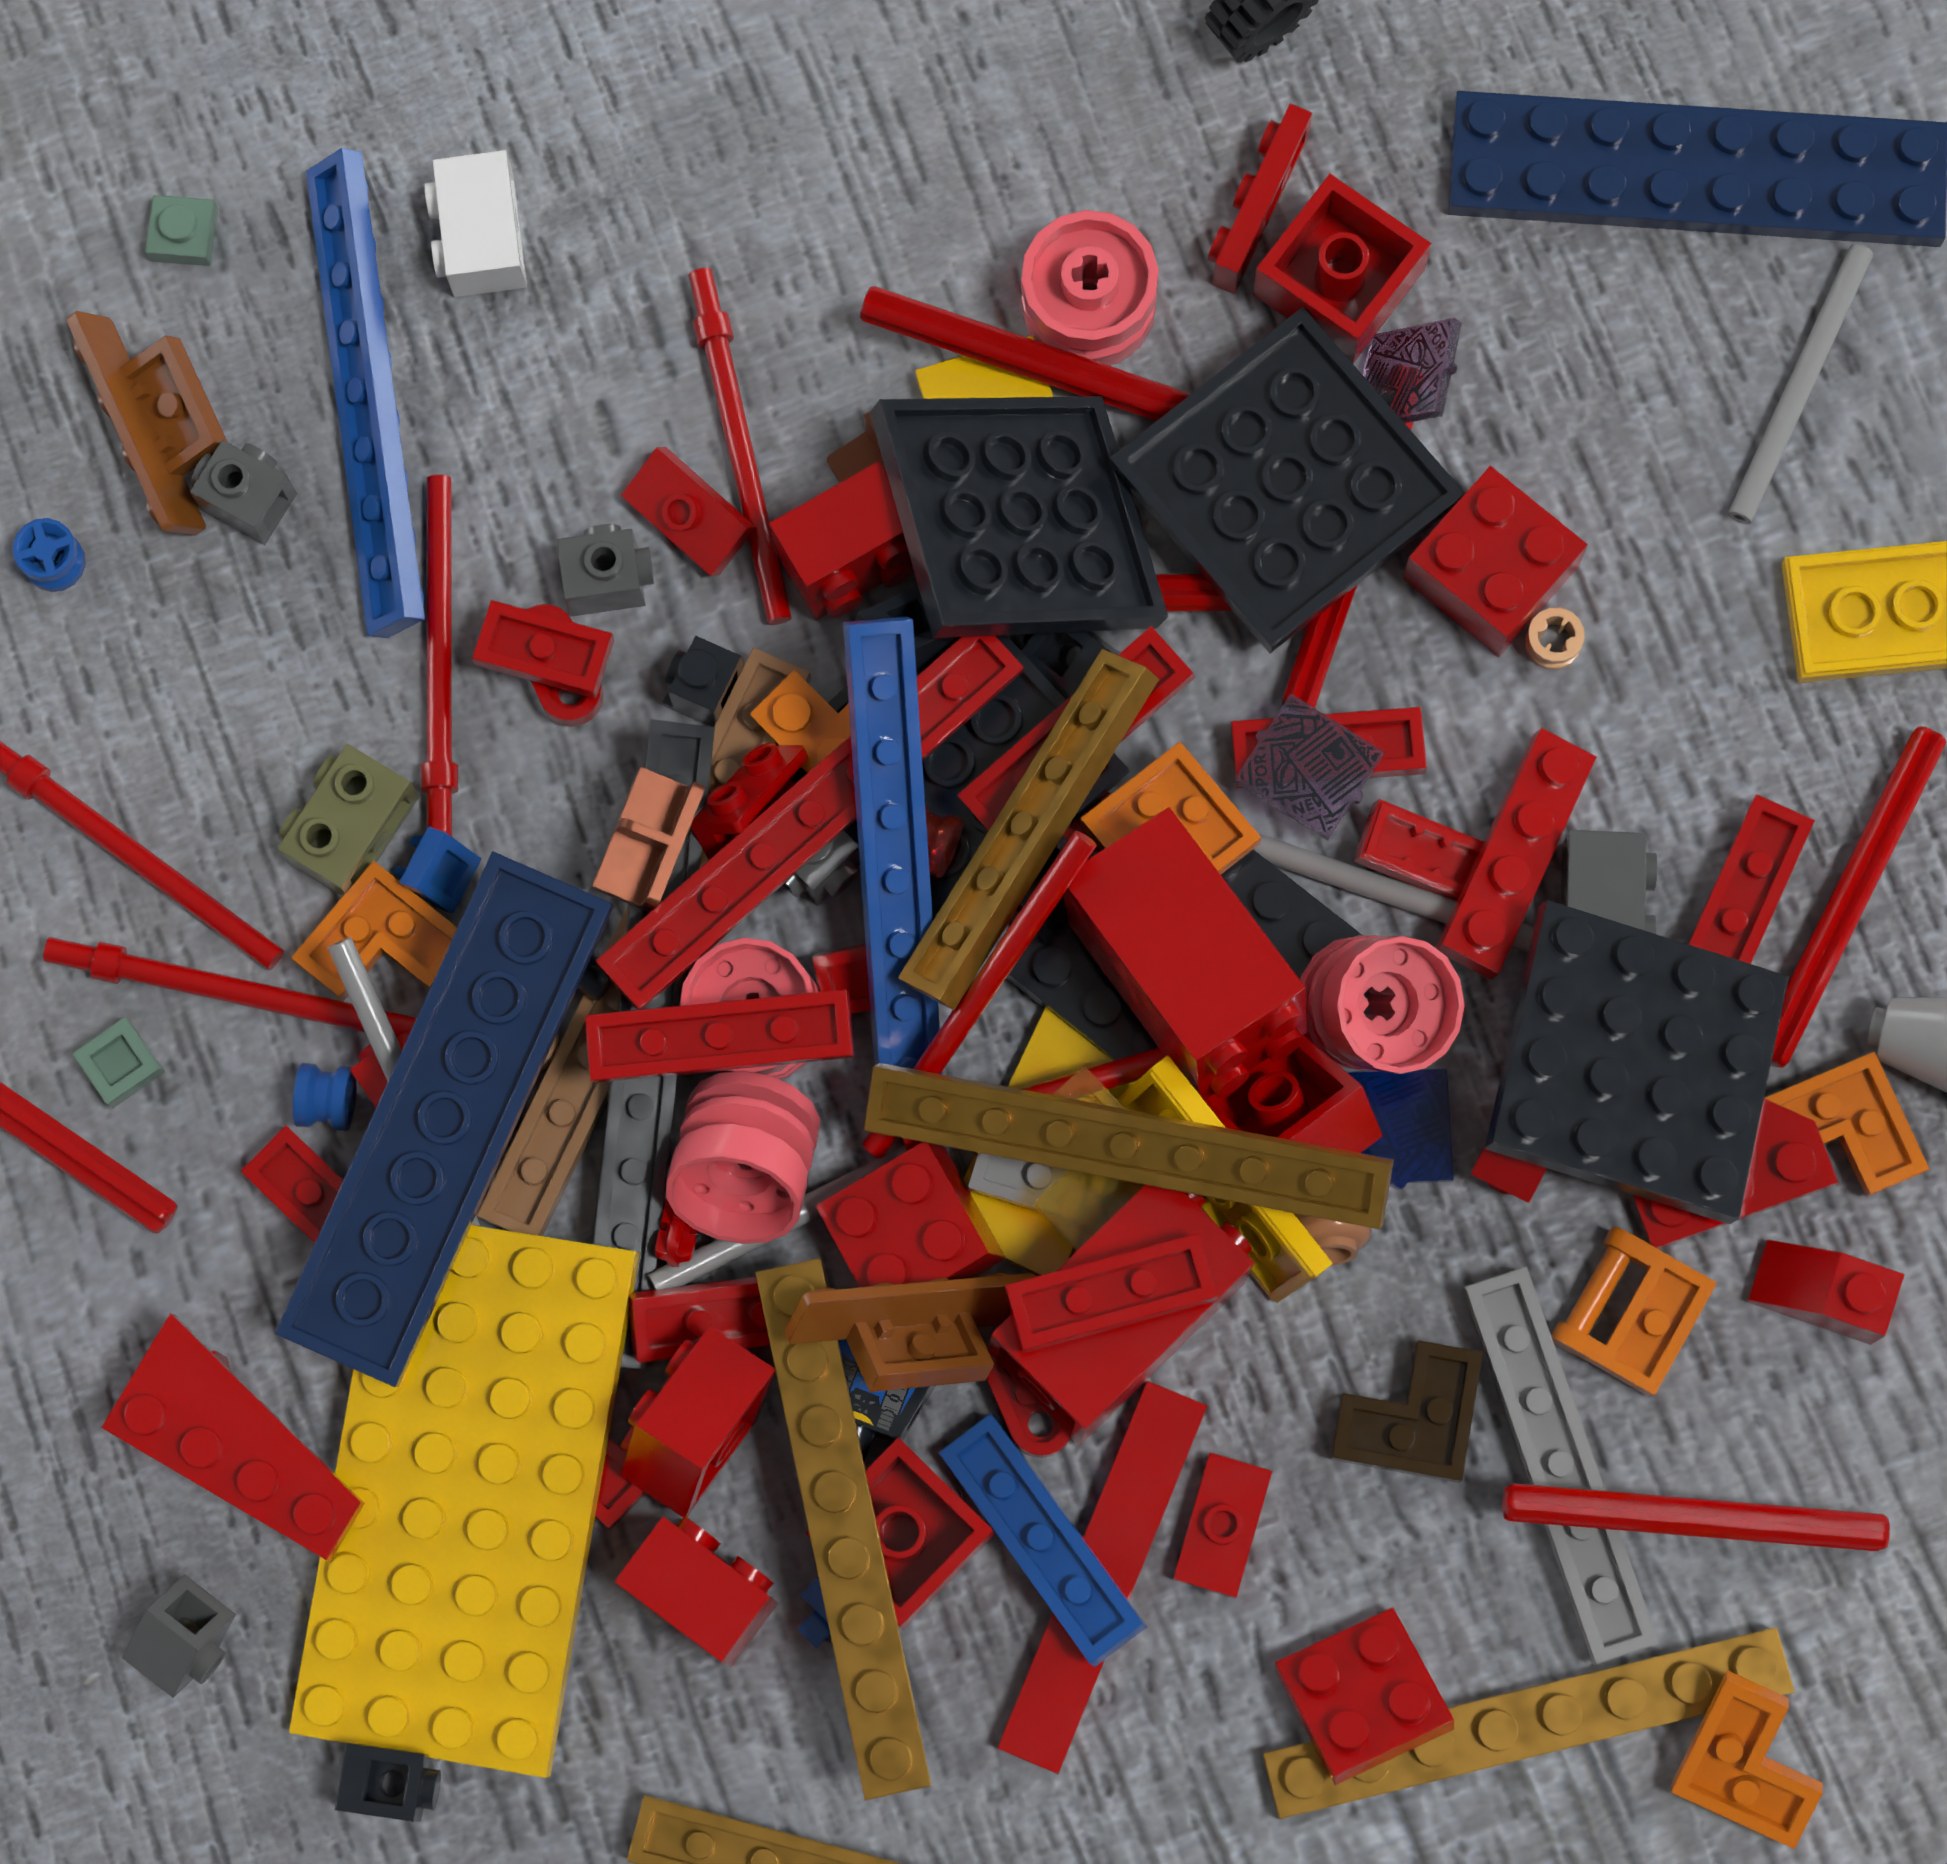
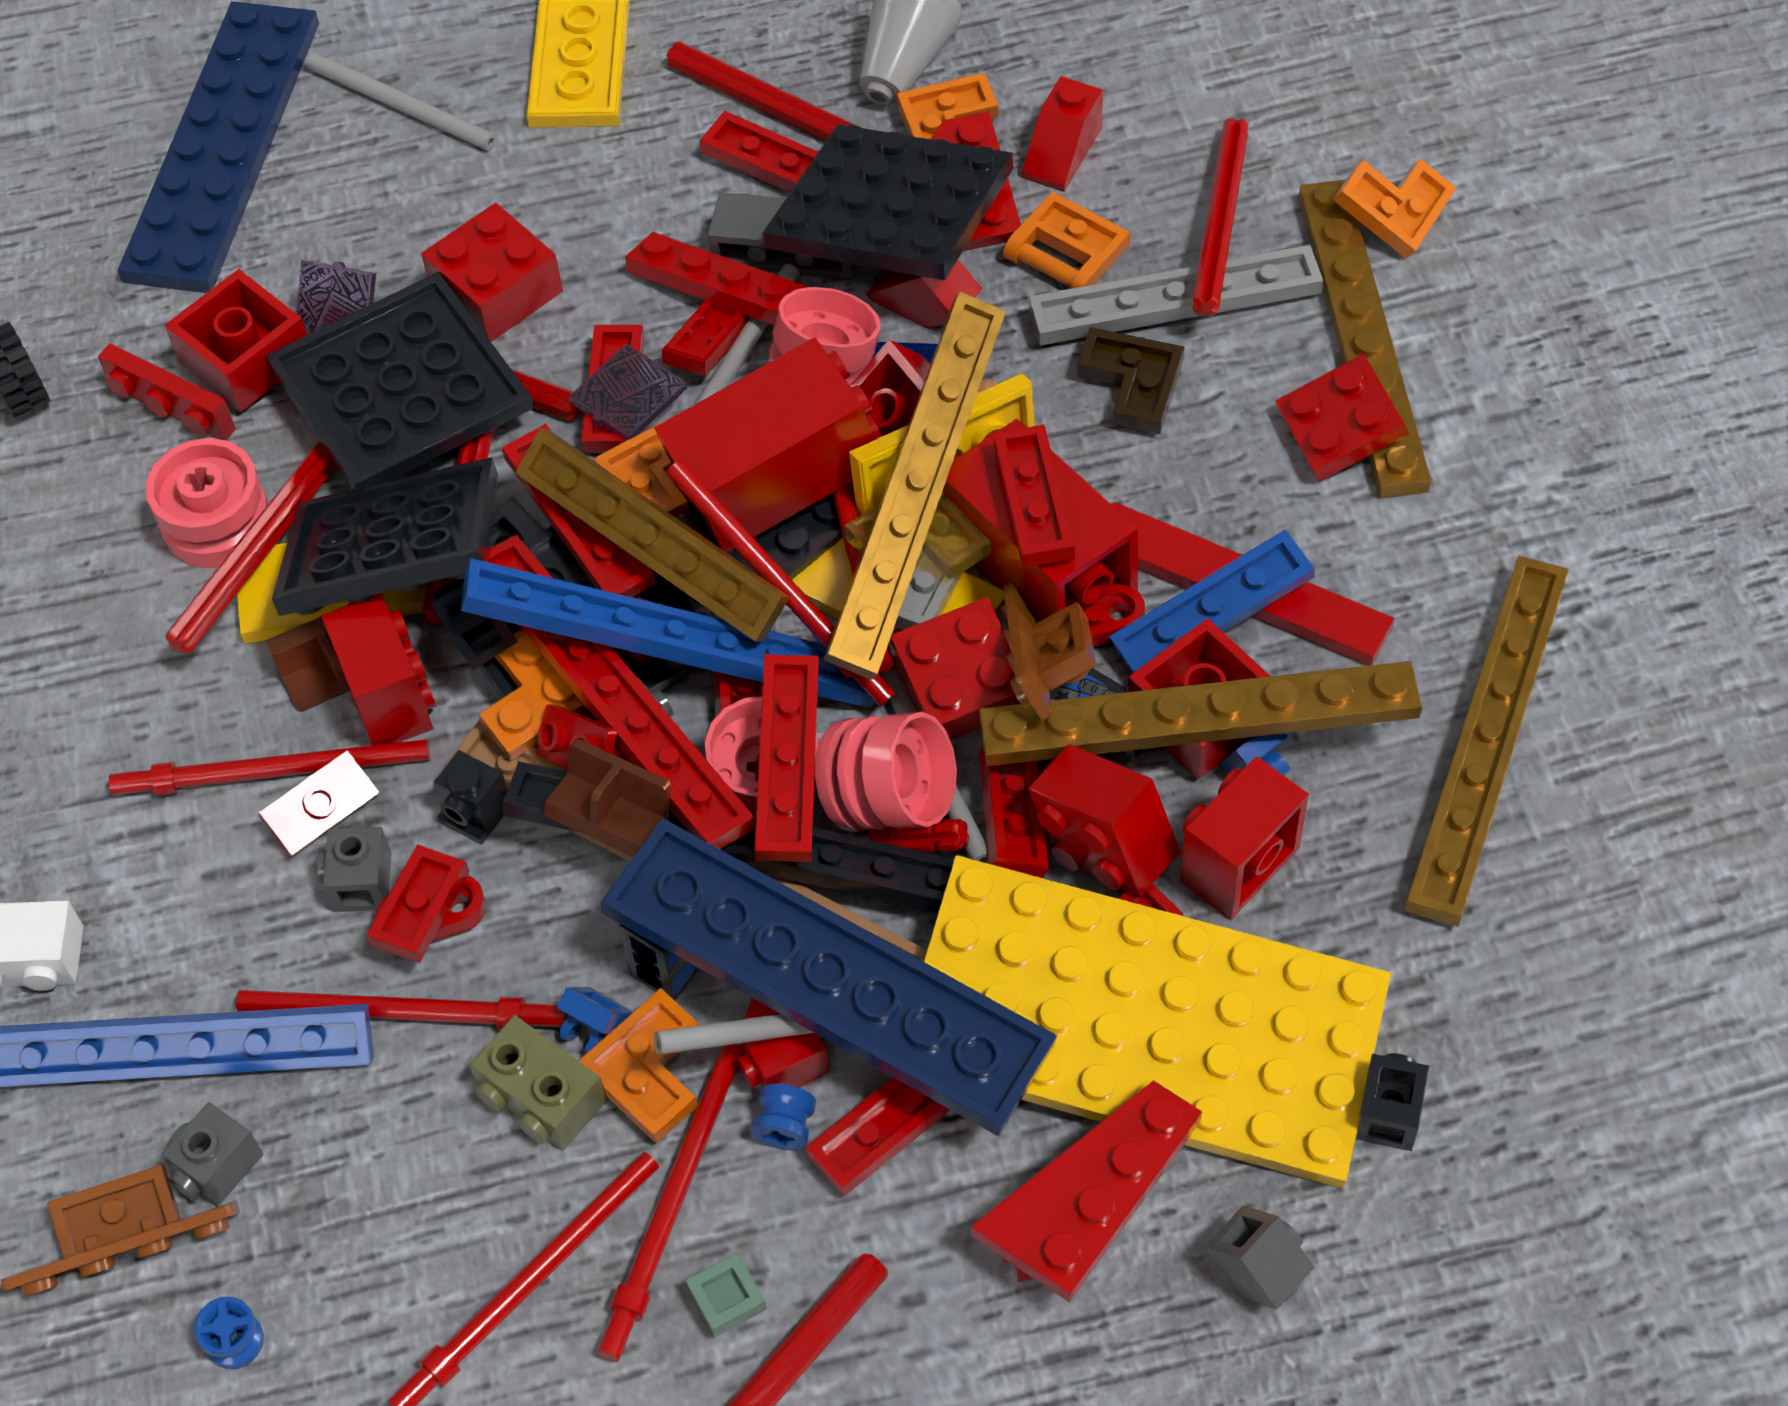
camera: 85 degrees left, 20 degrees down
red plate [1173,1452,1273,1599] -> none
light nougat bush [1525,607,1585,670] -> none

